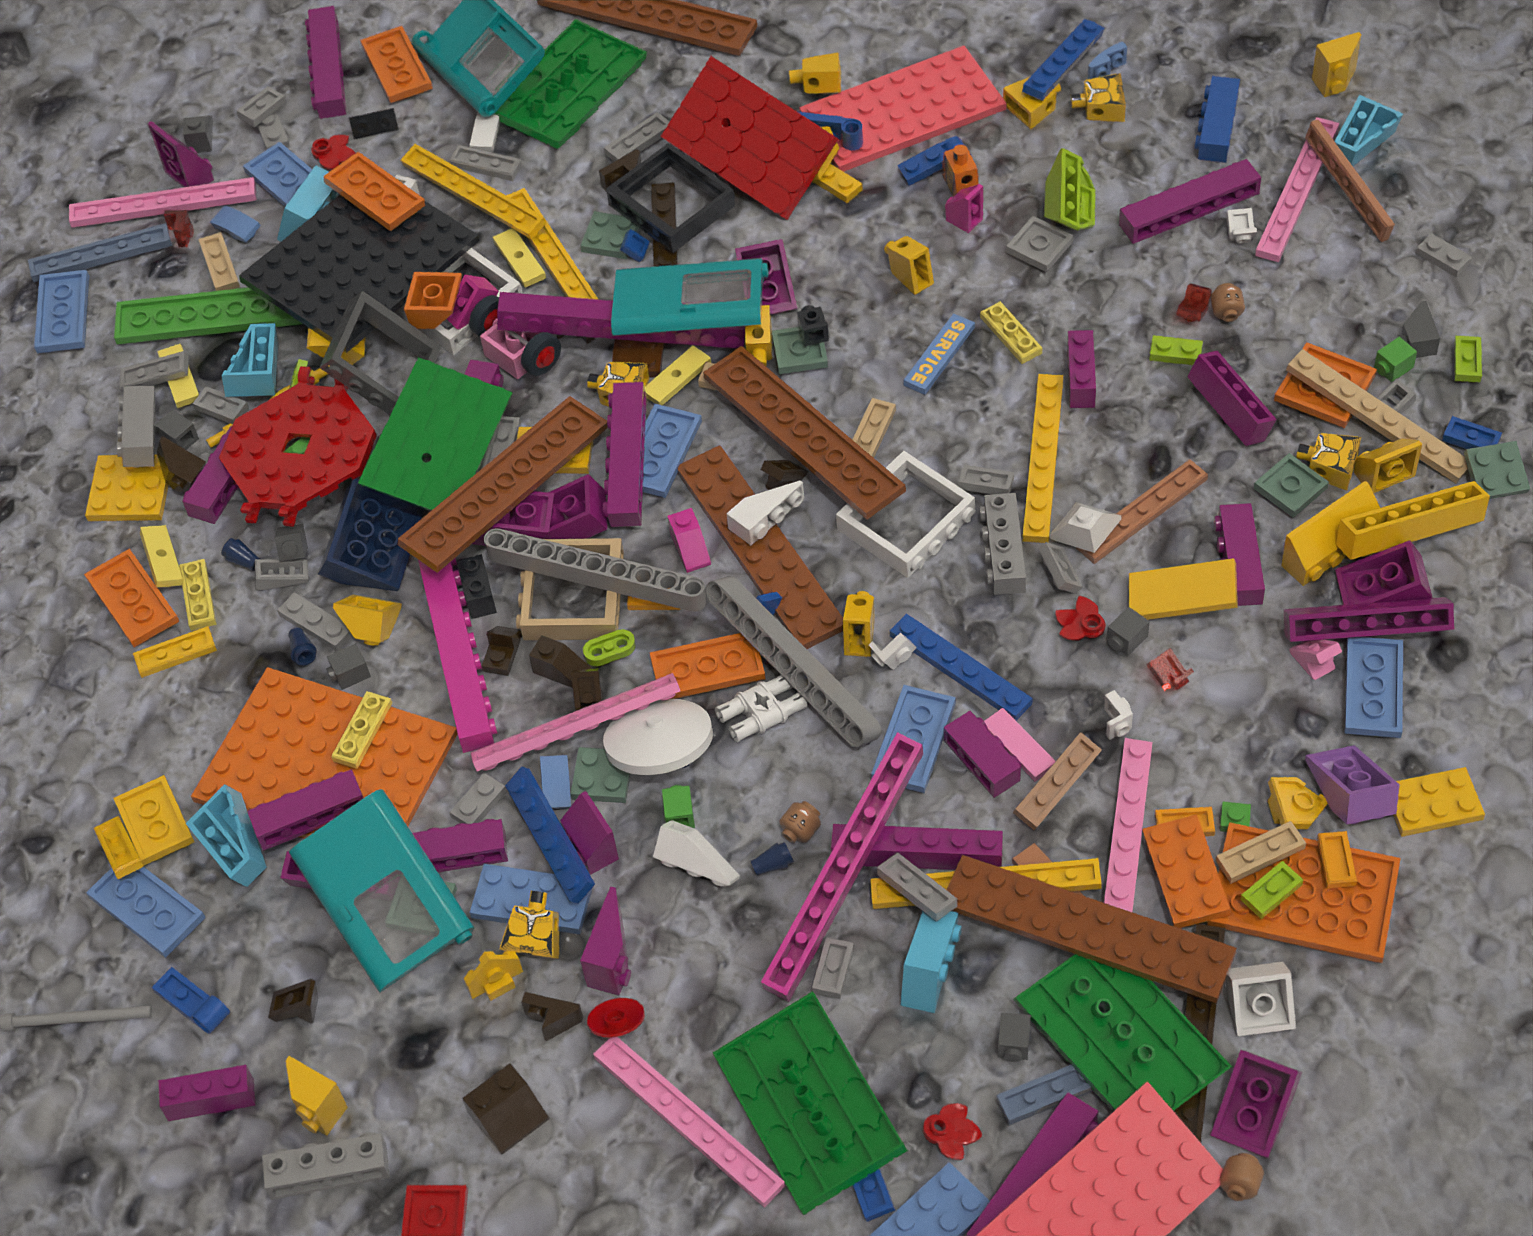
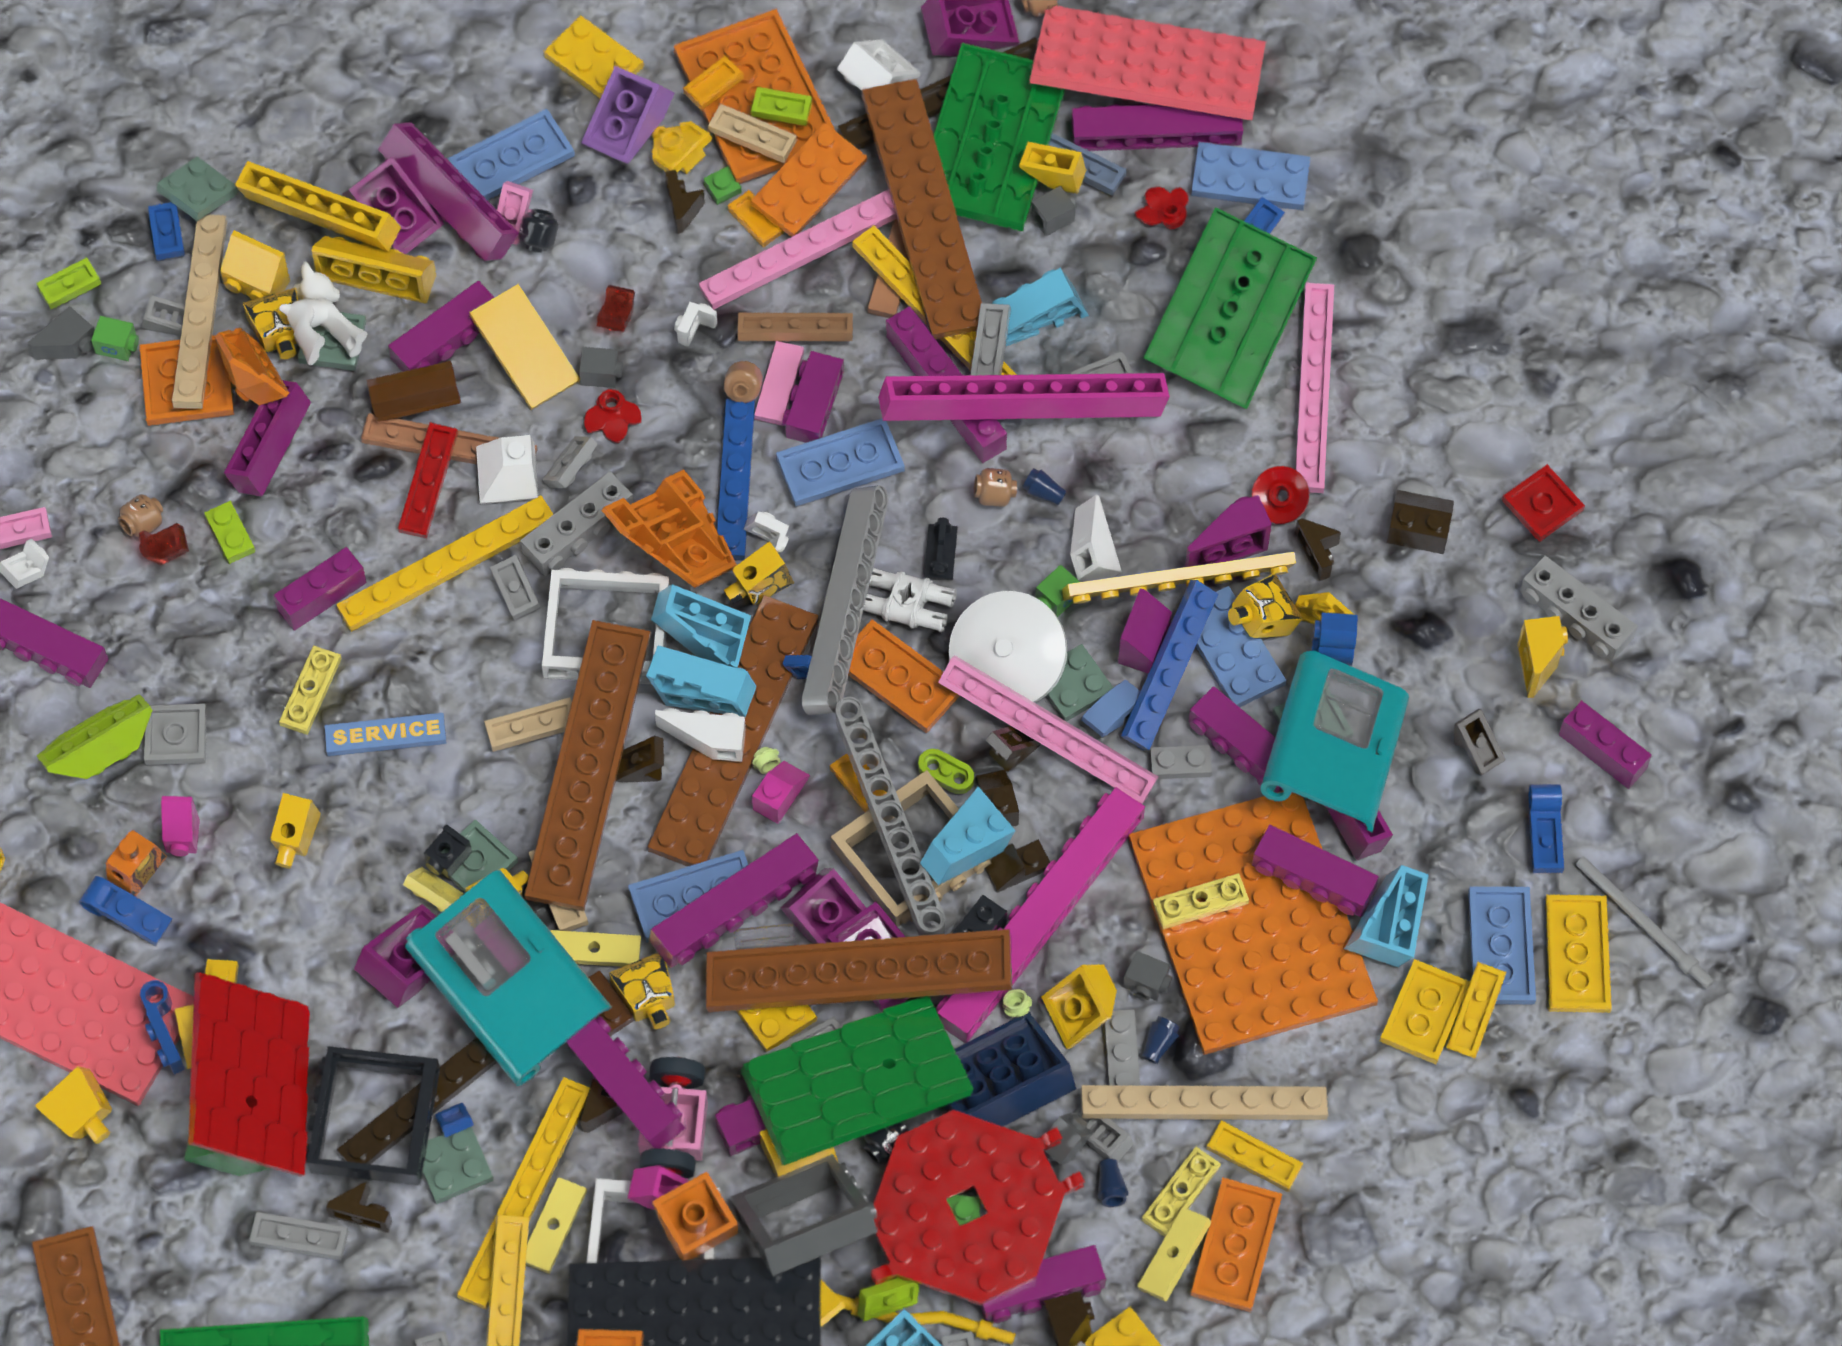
camera: 135 degrees left, 10 degrees up
none -> orange wedge [215,328,289,406]
none -> white animal [279,261,367,365]
none -> reddish brown panel [366,361,461,422]
none -> red tile [398,422,458,539]
none -> light yellow plate [403,867,464,912]
none -> light grey plate [445,931,498,991]
none -> black head [518,208,559,253]
none -> orange wedge [601,469,737,588]
none -> medium azure wedge [646,645,757,717]
none -> medium azure wedge [651,584,751,667]
none -> dark brown slope [665,169,705,234]
none -> medium nougat head [724,361,763,403]
none -> clear tile [734,923,796,950]
none -> yellowish green plate [752,747,781,774]
none -> medium azure wedge [920,787,1016,885]
none -> black hinge [924,517,958,580]
none -> yellowish green plate [1002,989,1032,1017]
none -> yellow slope [1019,142,1086,194]
none -> yellow plate [1062,552,1296,604]
none -> tan plate [1080,1085,1328,1120]
none -> blue brick [1311,612,1358,666]
none -> yellow tile [1545,894,1612,1013]

